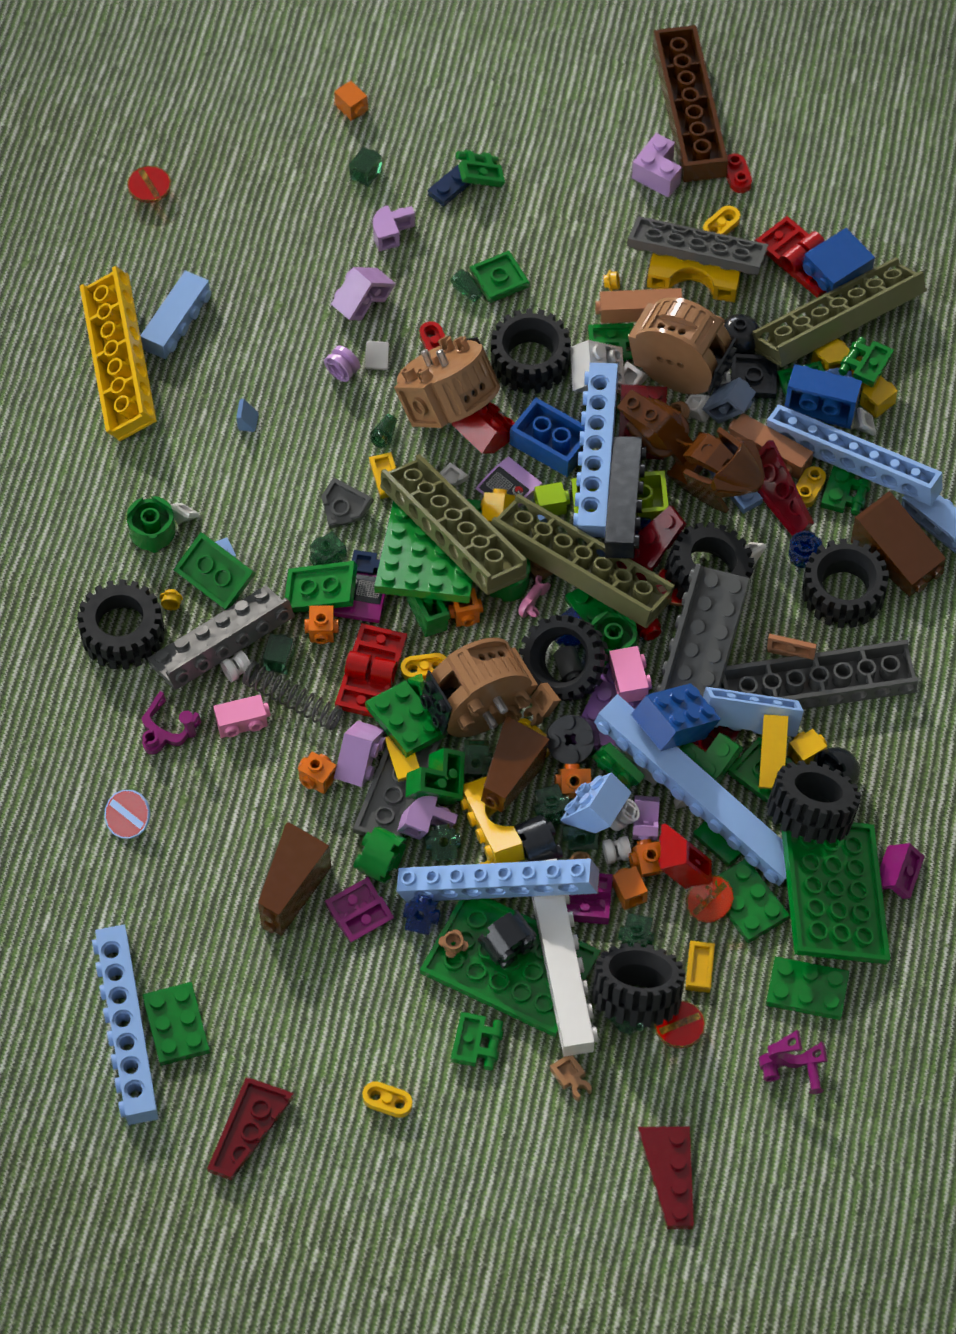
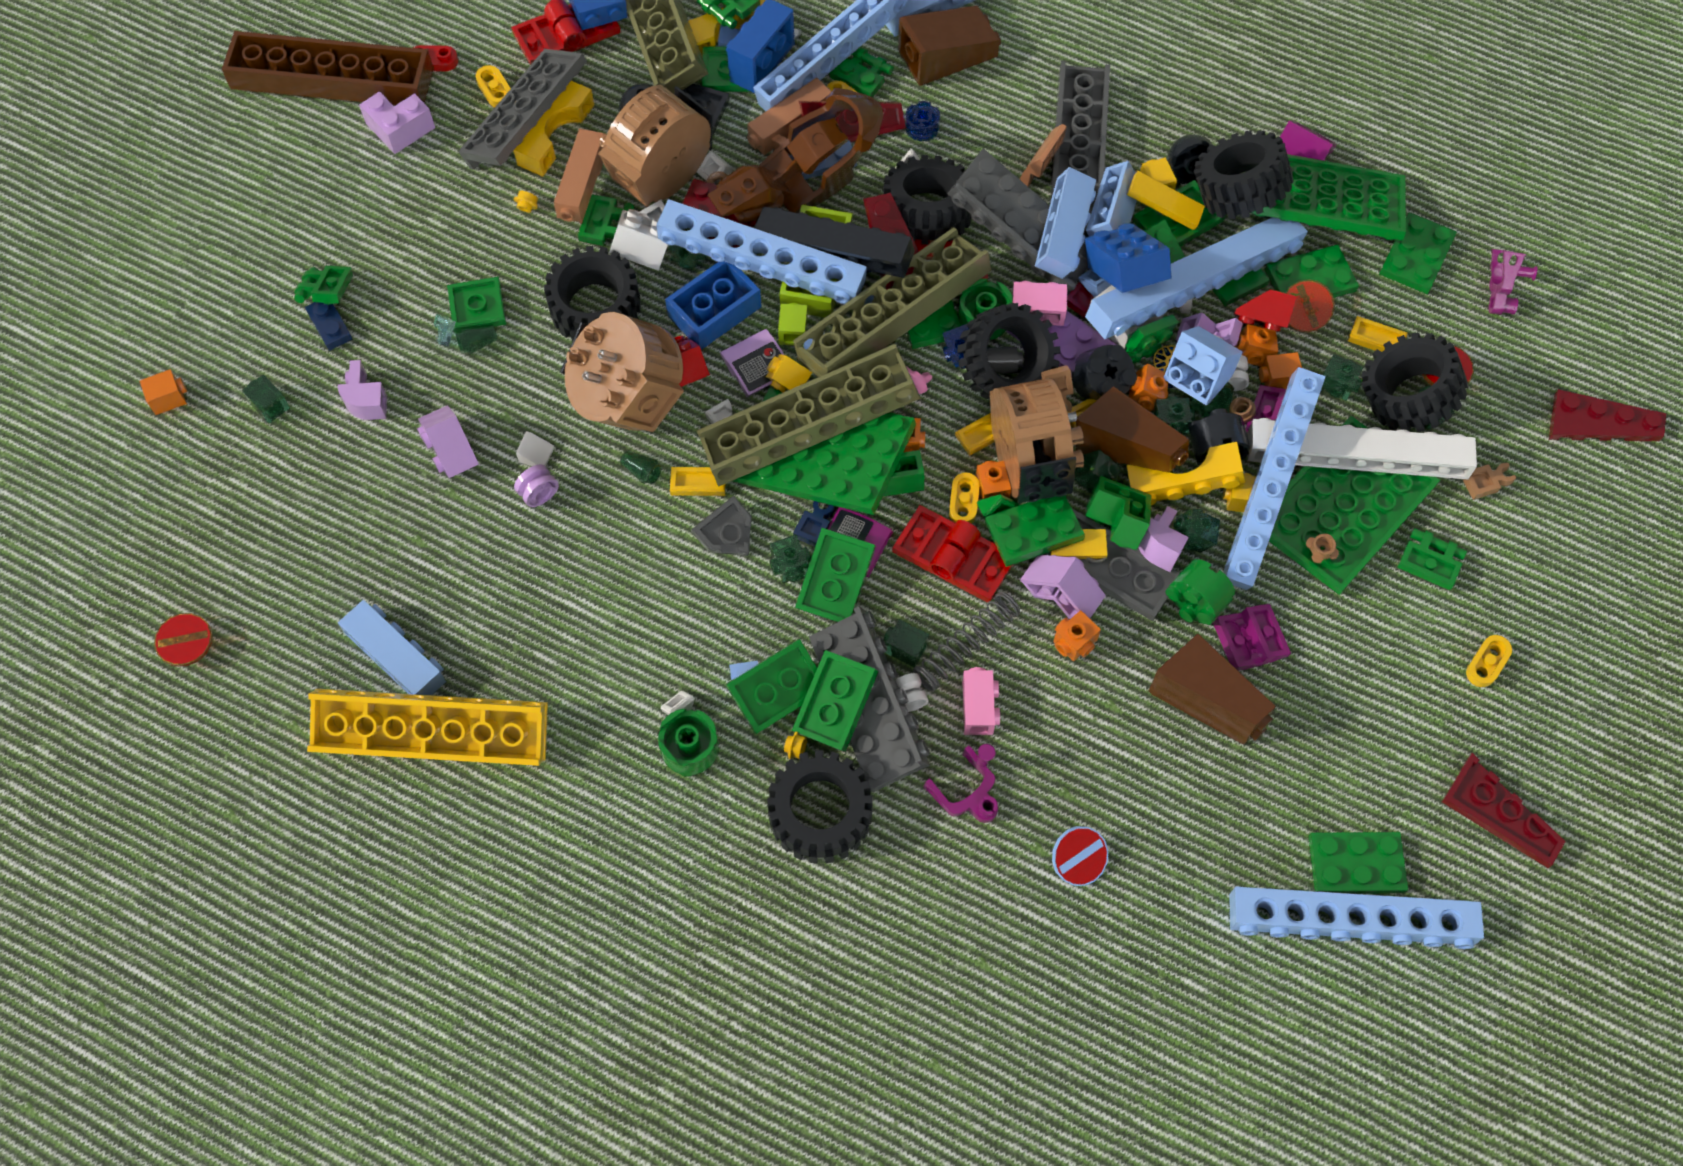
camera: 75 degrees left, 5 degrees up
medium blue slope [236,399,258,432] -> none
orange brick [305,606,339,644] -> none
clear blue brick [403,895,441,935] -> none
red plate [420,321,446,351] -> none
black brick [478,910,537,969] -> none
sand blue brick [702,377,756,424] -> none
black tyre [802,539,889,628] -> none
none -> clear light blue tile [434,314,456,347]
none -> green plate [792,650,879,753]
none -> light blue brick [1035,167,1096,279]

